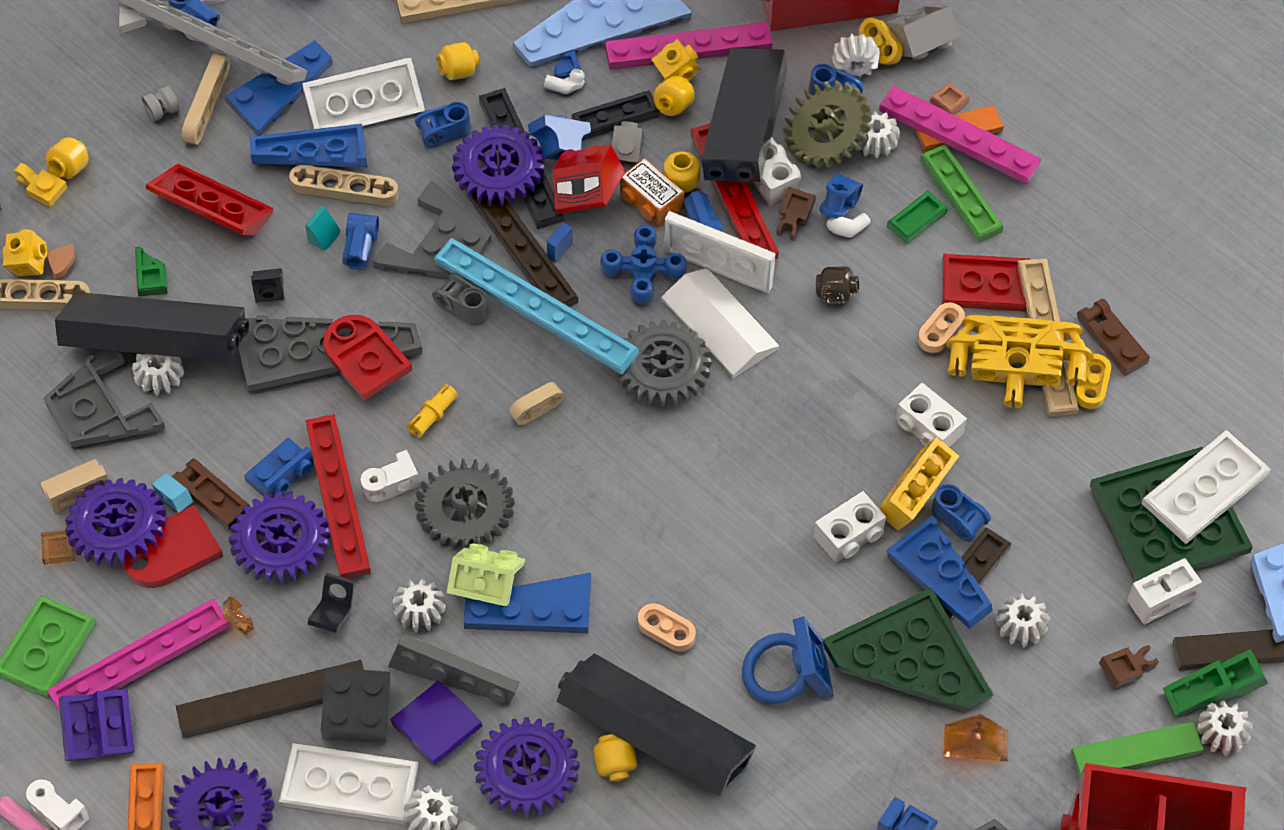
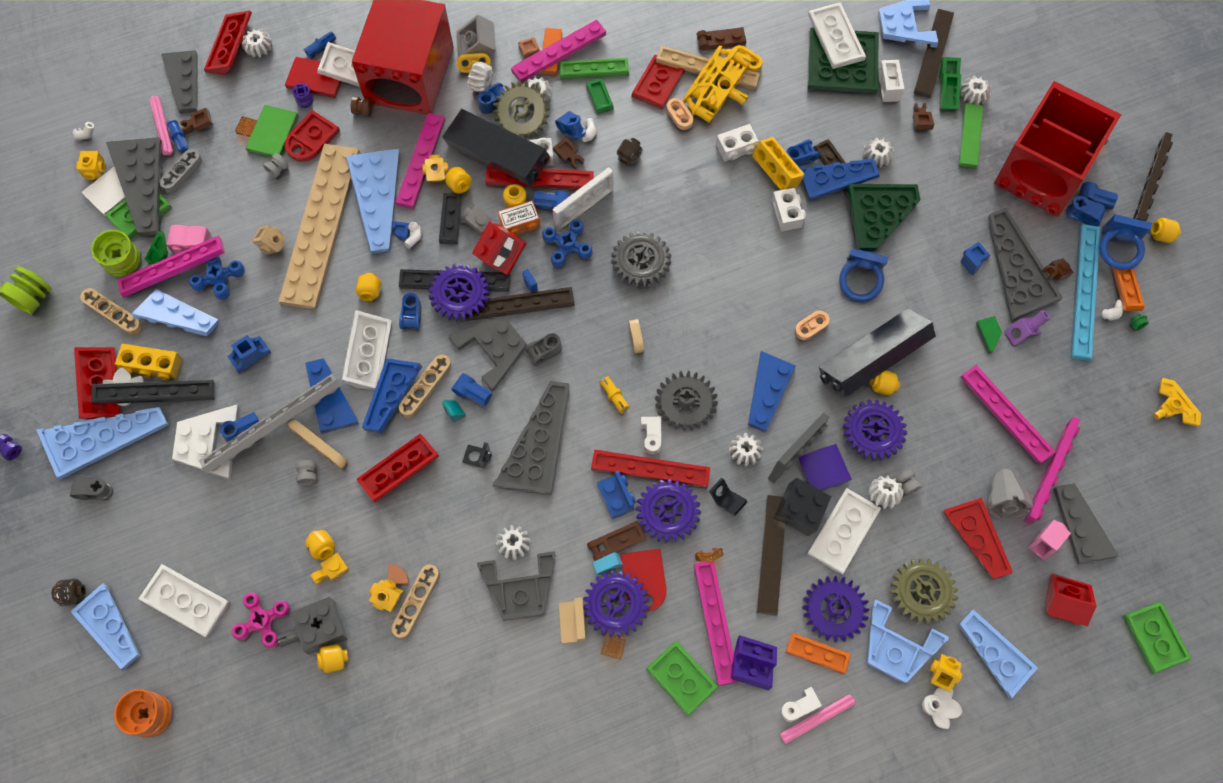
camera: 65 degrees left, 10 degrees up
black brick [54,292,249,362] -> none
green tile [135,246,168,296] -> none
red tile [323,315,412,401] -> none
medium azure tile [434,238,639,375] -> none
yellowish green bracket [447,544,525,606] -> none
brick [528,115,591,161] -> none
white slope [661,268,779,378] -> none
clear orange slope [943,714,1008,762] -> none

